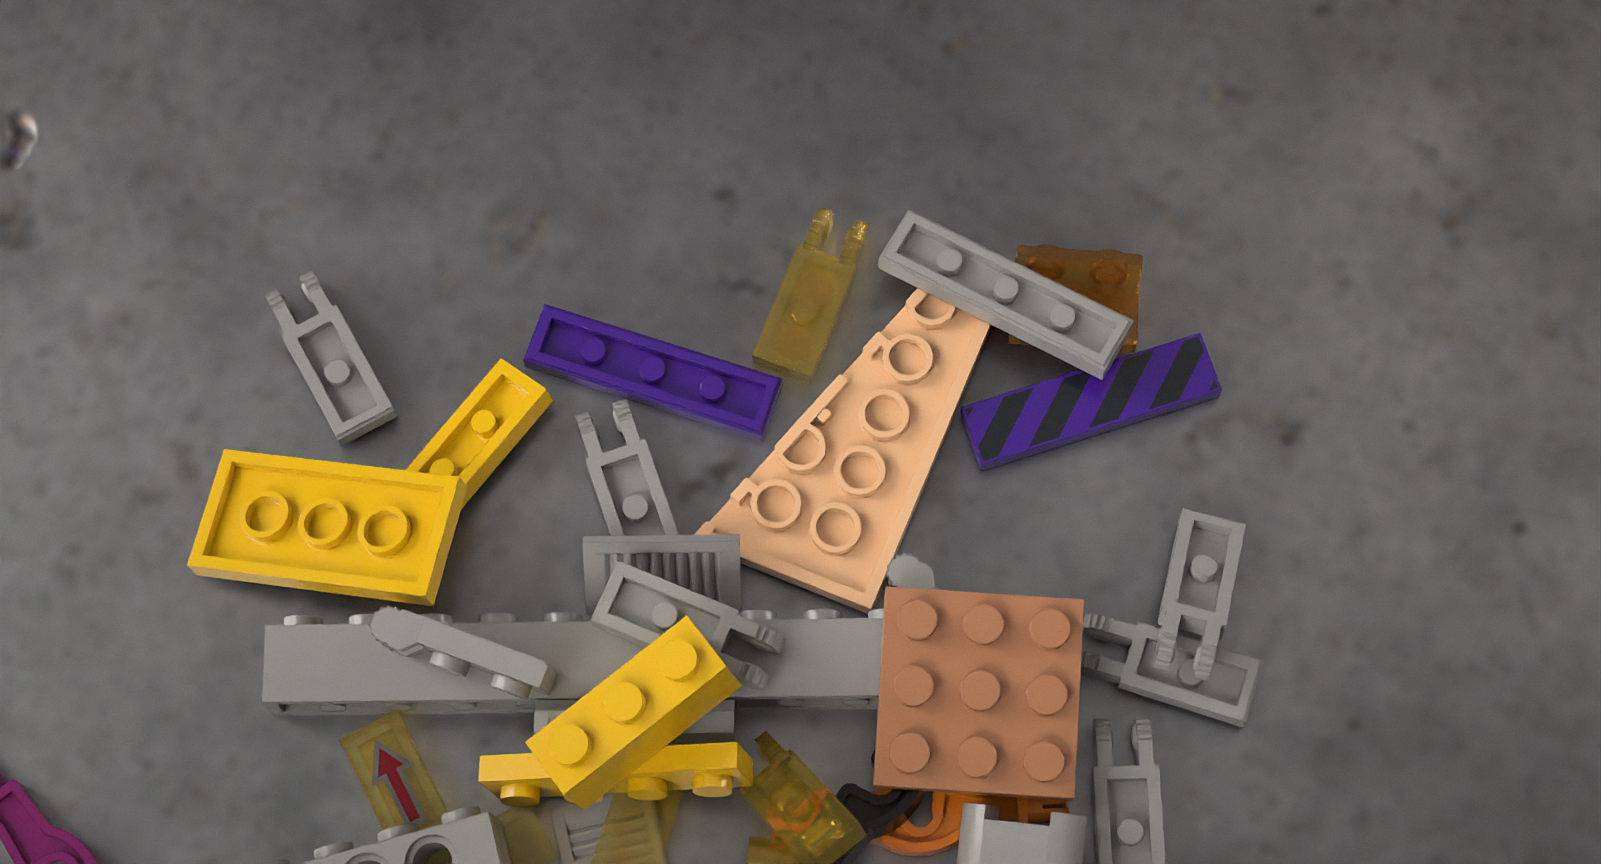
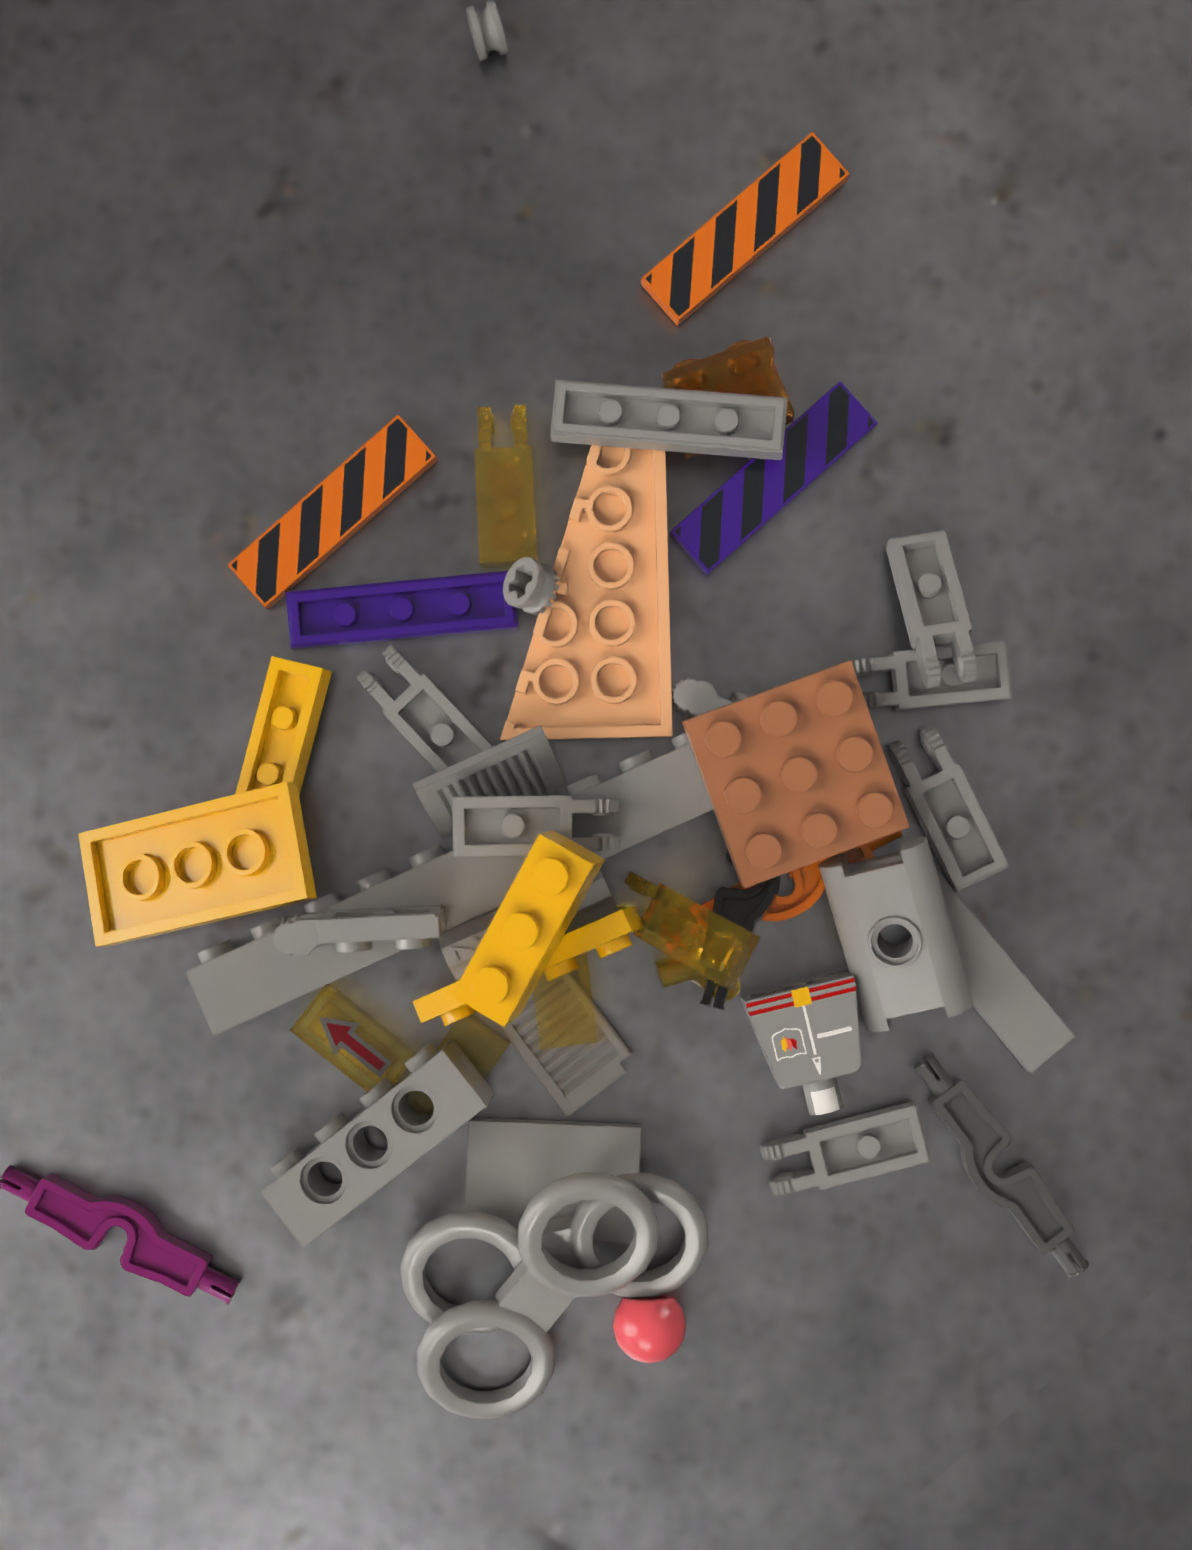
camera: 25 degrees left, 15 degrees up
light grey hinge [265,271,398,446] -> none
none -> tile [227,414,438,610]
none -> light grey bush [503,557,559,615]
none -> tile [641,131,850,326]

